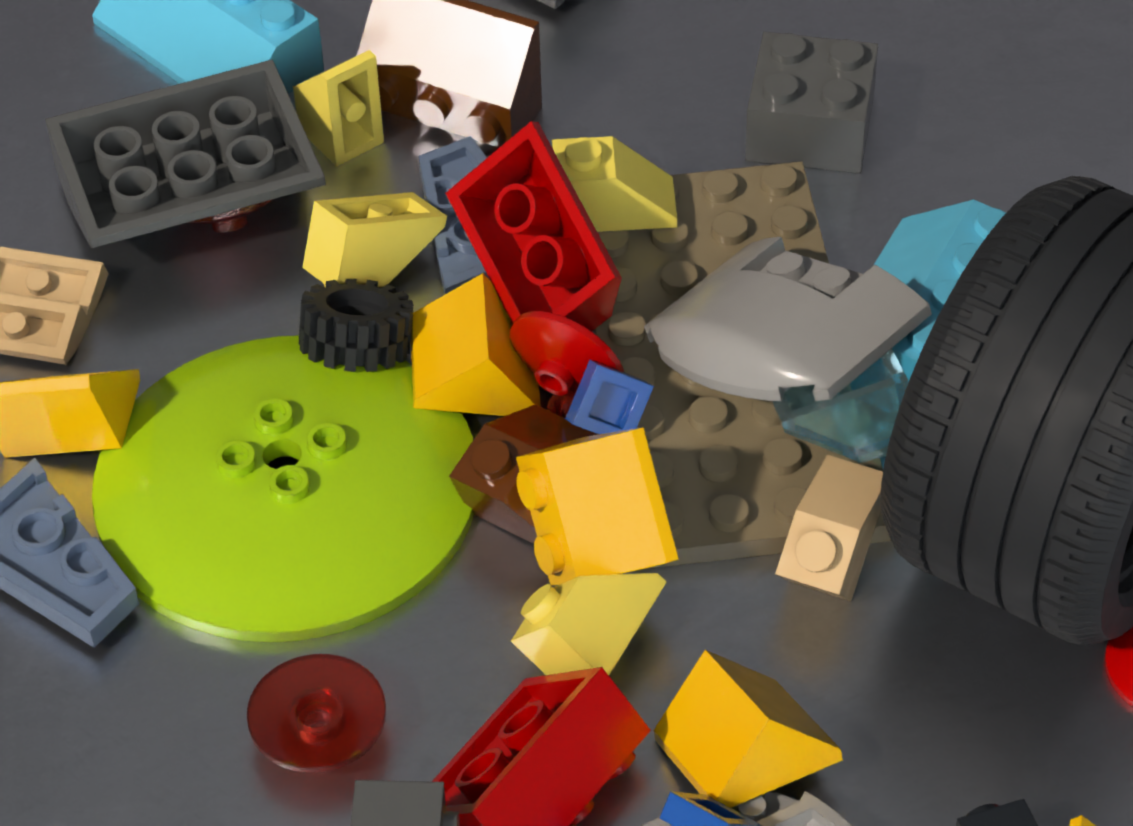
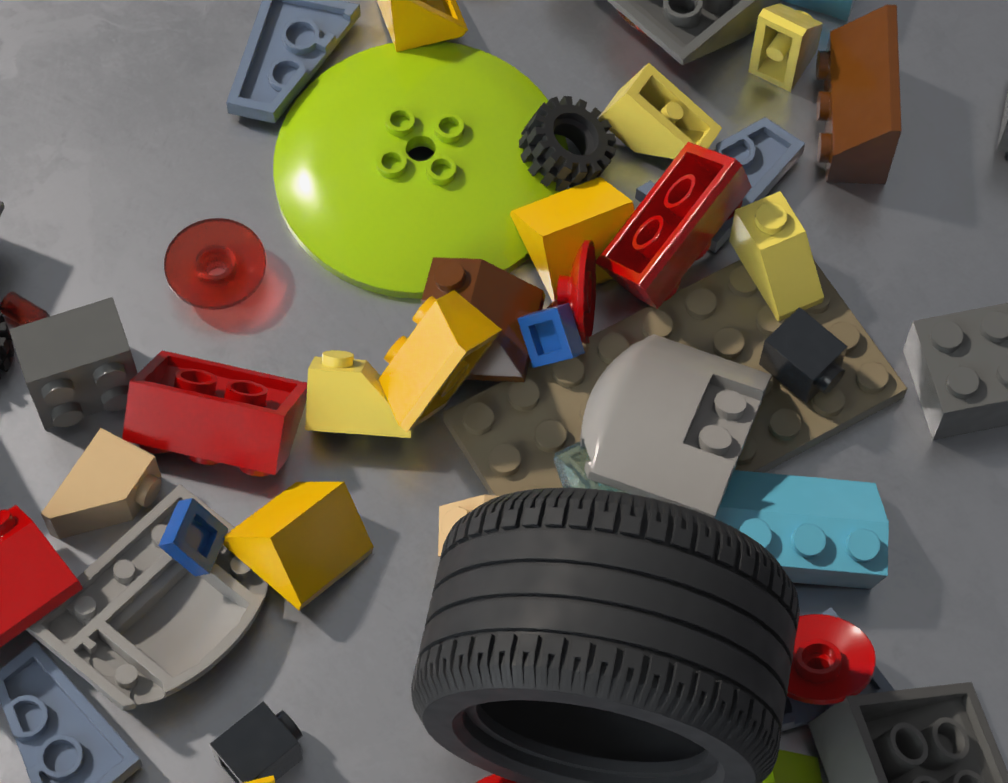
camera: 65 degrees right, 15 degrees up
none -> black brick [759,307,848,403]

